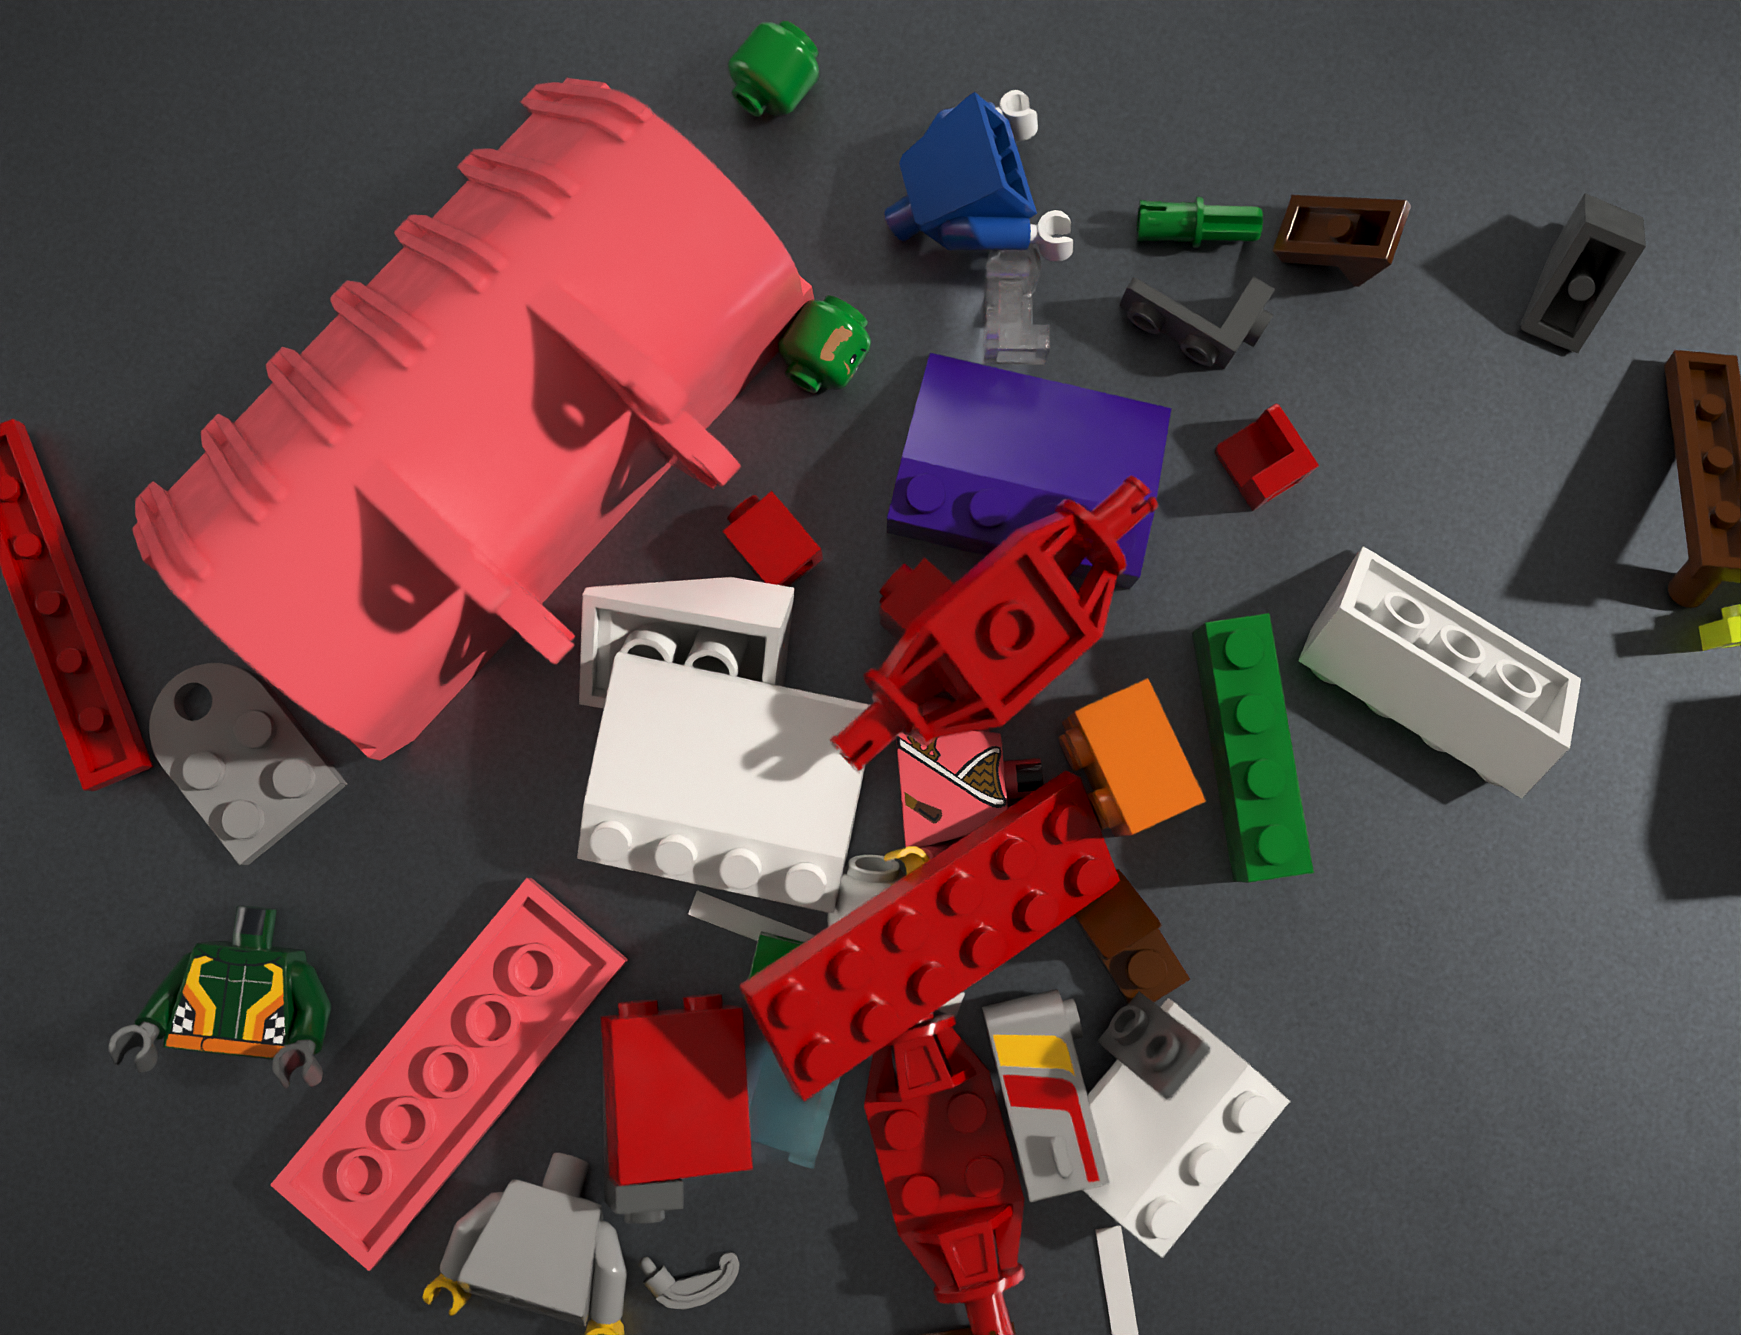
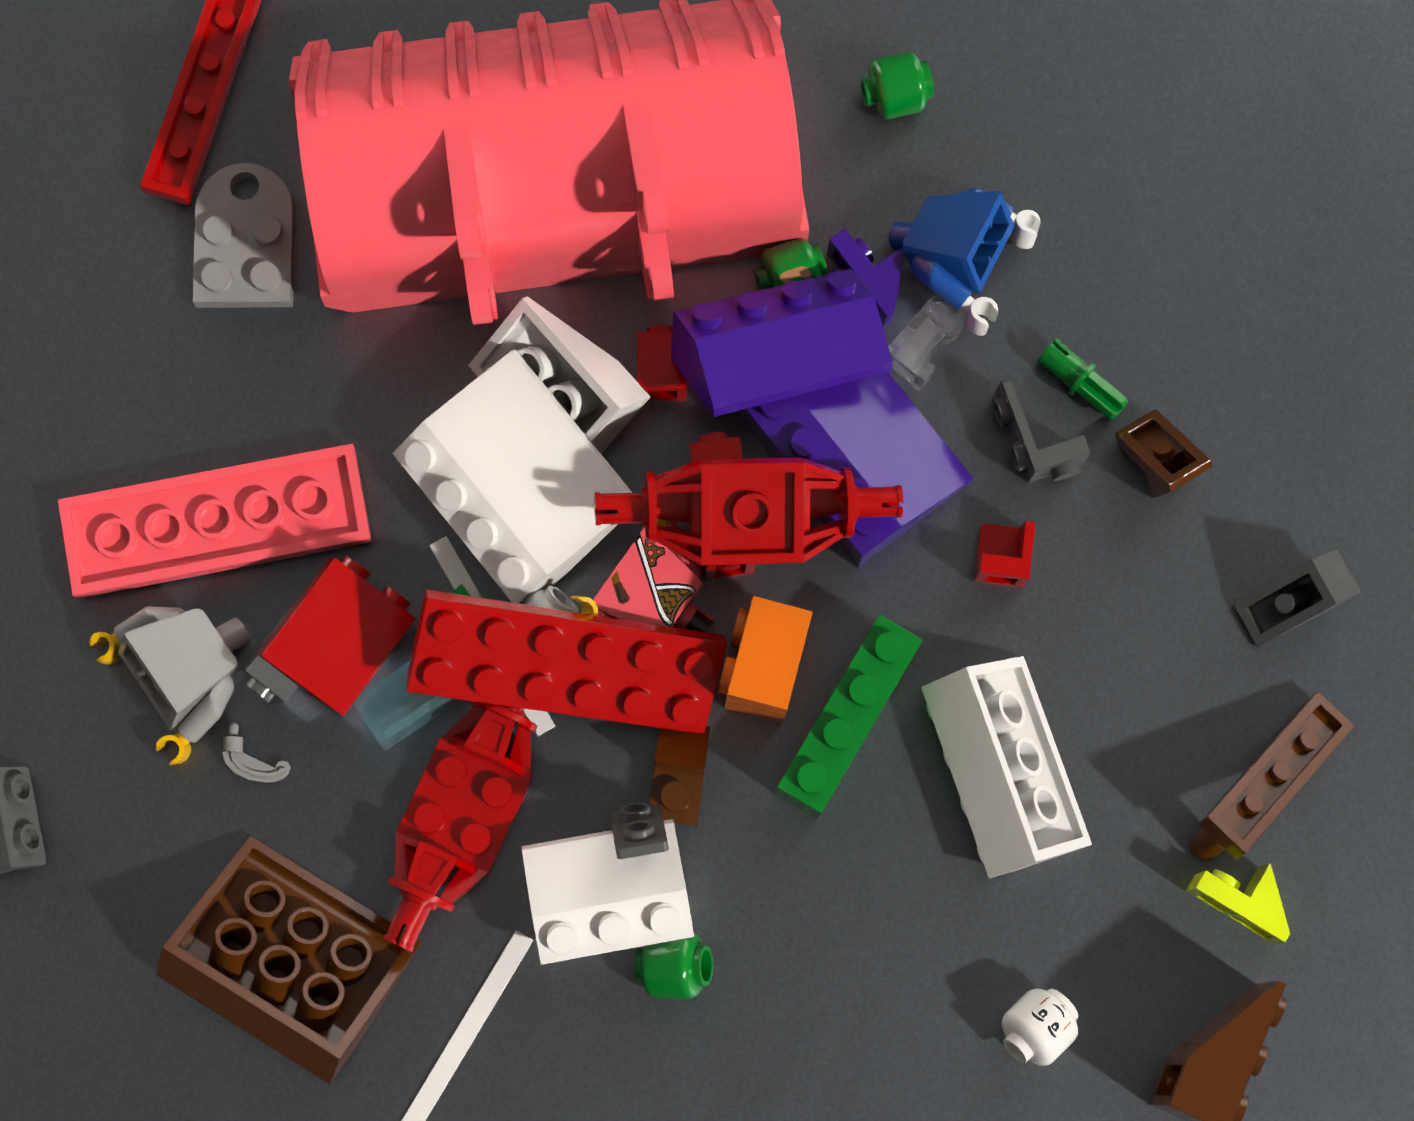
camera: 30 degrees right, 5 degrees down
torso [108,906,332,1088] -> none
light grey door [981,989,1110,1202] -> none
none -> green head [634,933,714,999]
none -> dark purple slope [671,269,893,417]
none -> dark purple slope [826,228,904,329]
none -> white head [1001,988,1078,1066]

